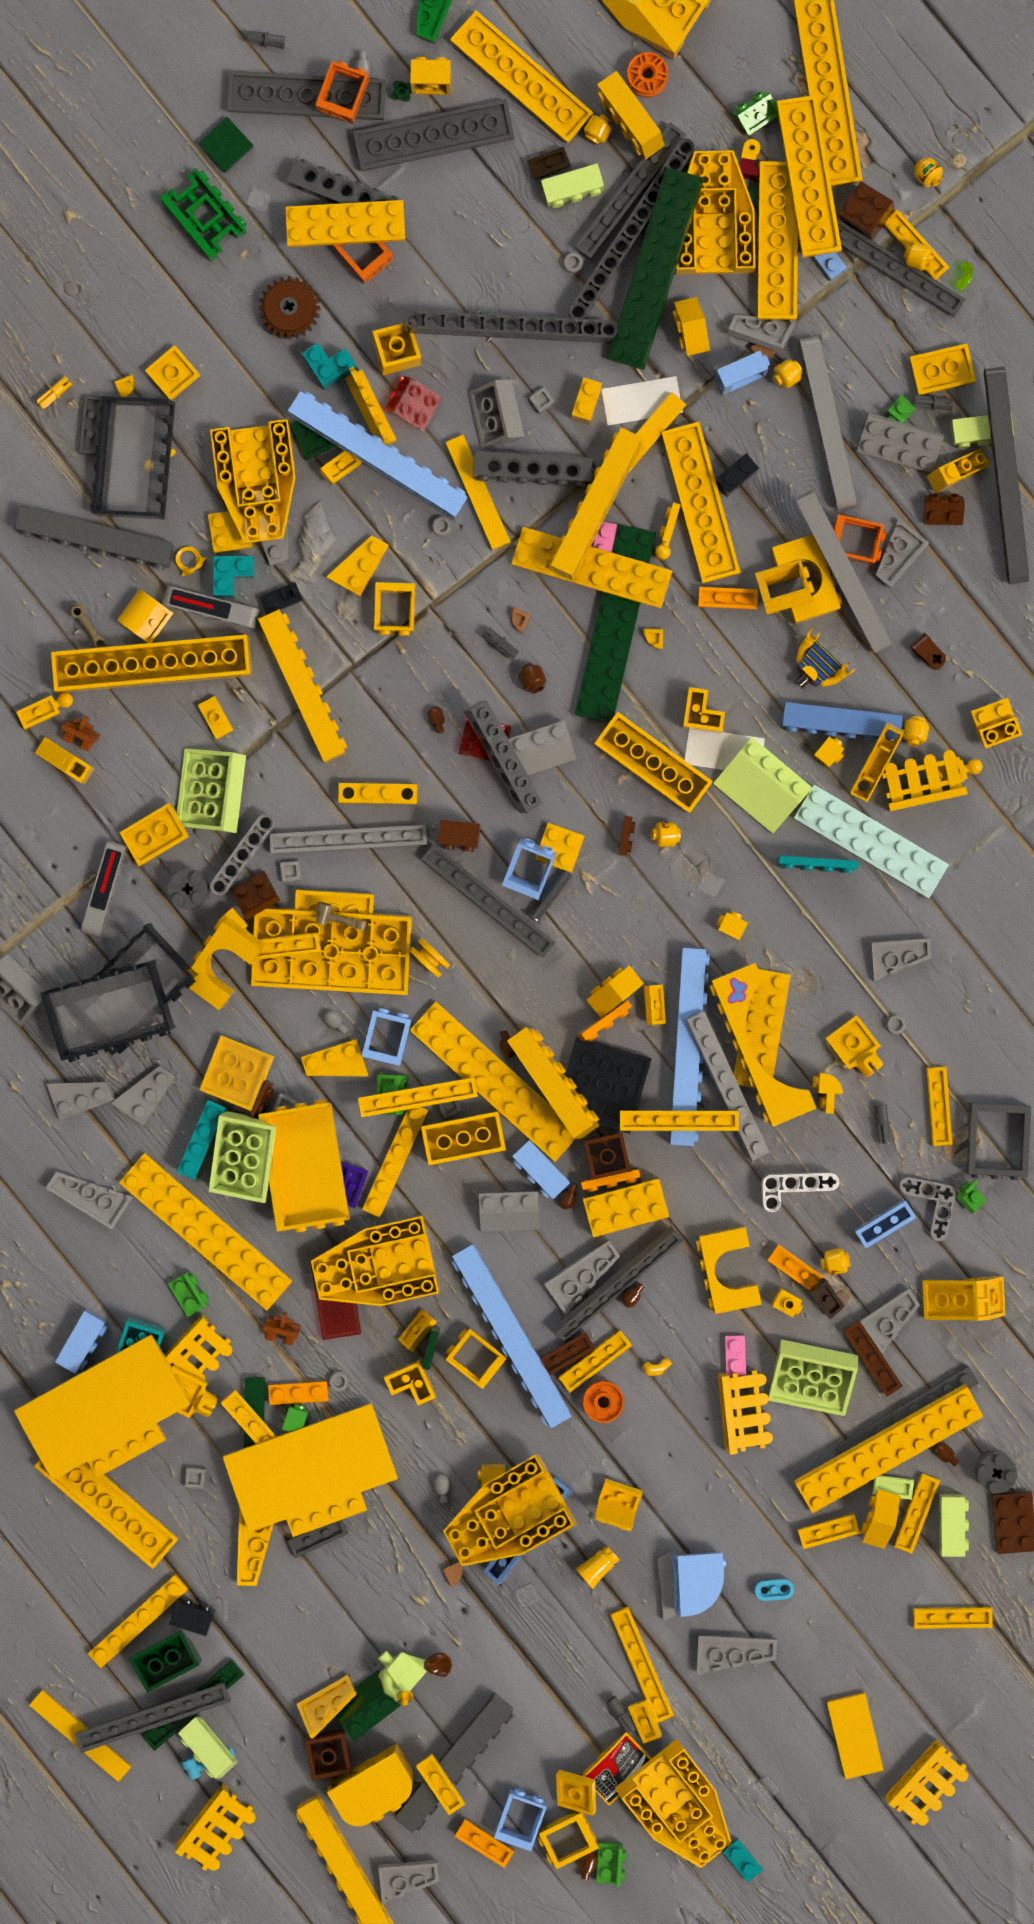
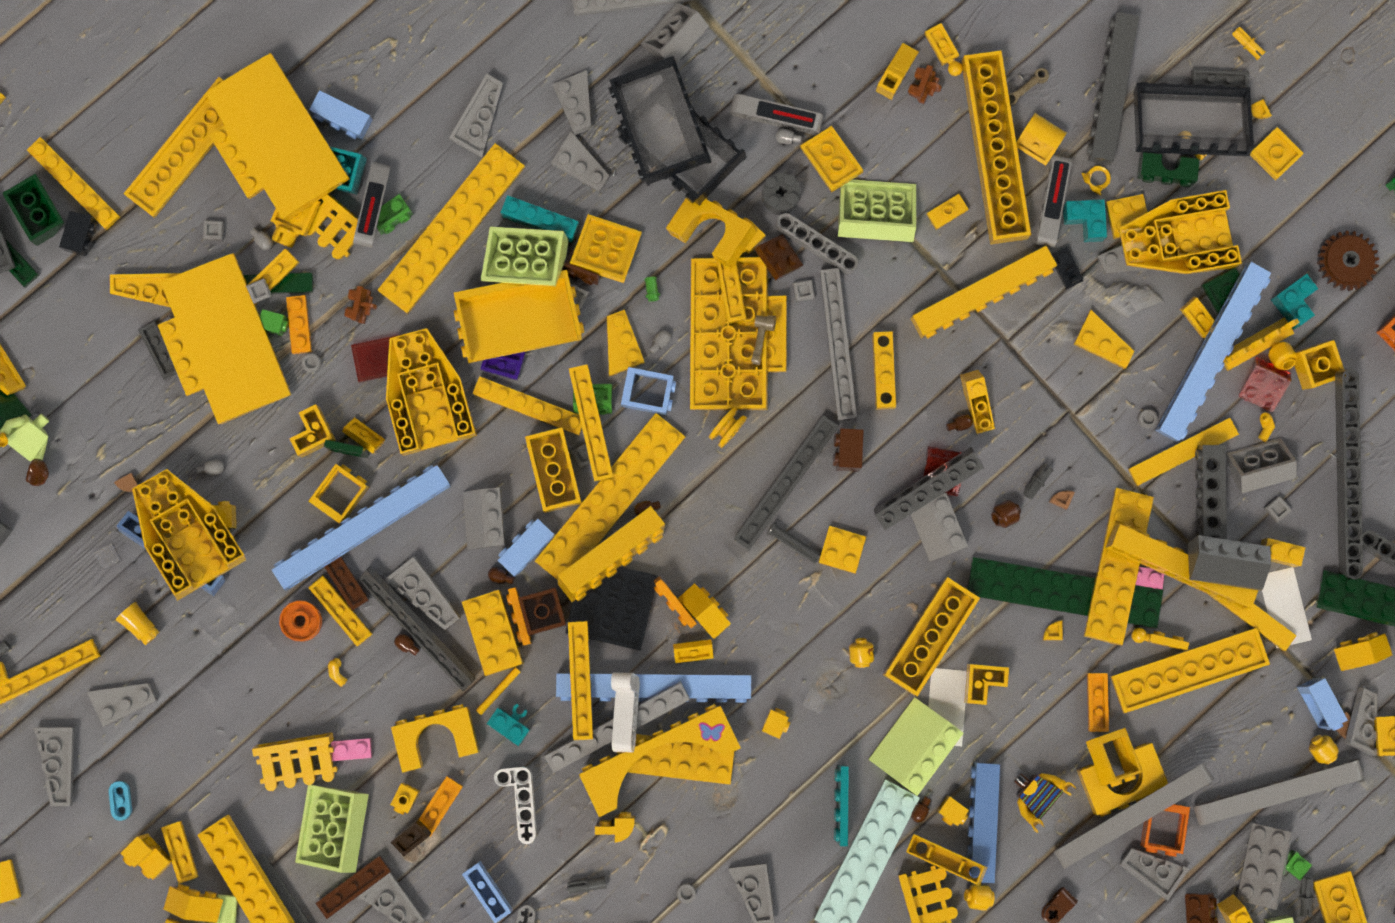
camera: 80 degrees right, 5 degrees down
yellow window [374,582,416,636] -> none
light blue window [502,838,557,900] -> none
yellow bracket [594,1478,643,1531] -> none
reddish brown plate [618,816,636,857] -> none
light blue brick [672,1552,726,1617] -> none
black brick [716,453,759,497] -> none
yellow head [821,1248,851,1276] -> none
yellow plate [825,1015,883,1077] -> none
none -> yellow brick [120,833,172,880]
none -> light grey tile [246,279,273,304]
none -> light grey cylinder [250,228,274,251]
none -> beam [353,161,391,248]
none -> yellow bar [476,667,521,715]
none -> teal brick [486,704,531,746]
none -> white beam [611,672,640,752]
none -> bright green pin [644,276,661,302]
none -> light grey cylinder [775,129,802,145]
none -> reddish brown cylinder [911,796,931,823]
none -> yellow slope [960,370,995,434]
none -> dark green arch [1137,152,1200,187]
none -> dark grey slope [1188,535,1271,591]
none -> yellow arm [1258,412,1275,442]
none -> yellow head [1268,342,1297,370]

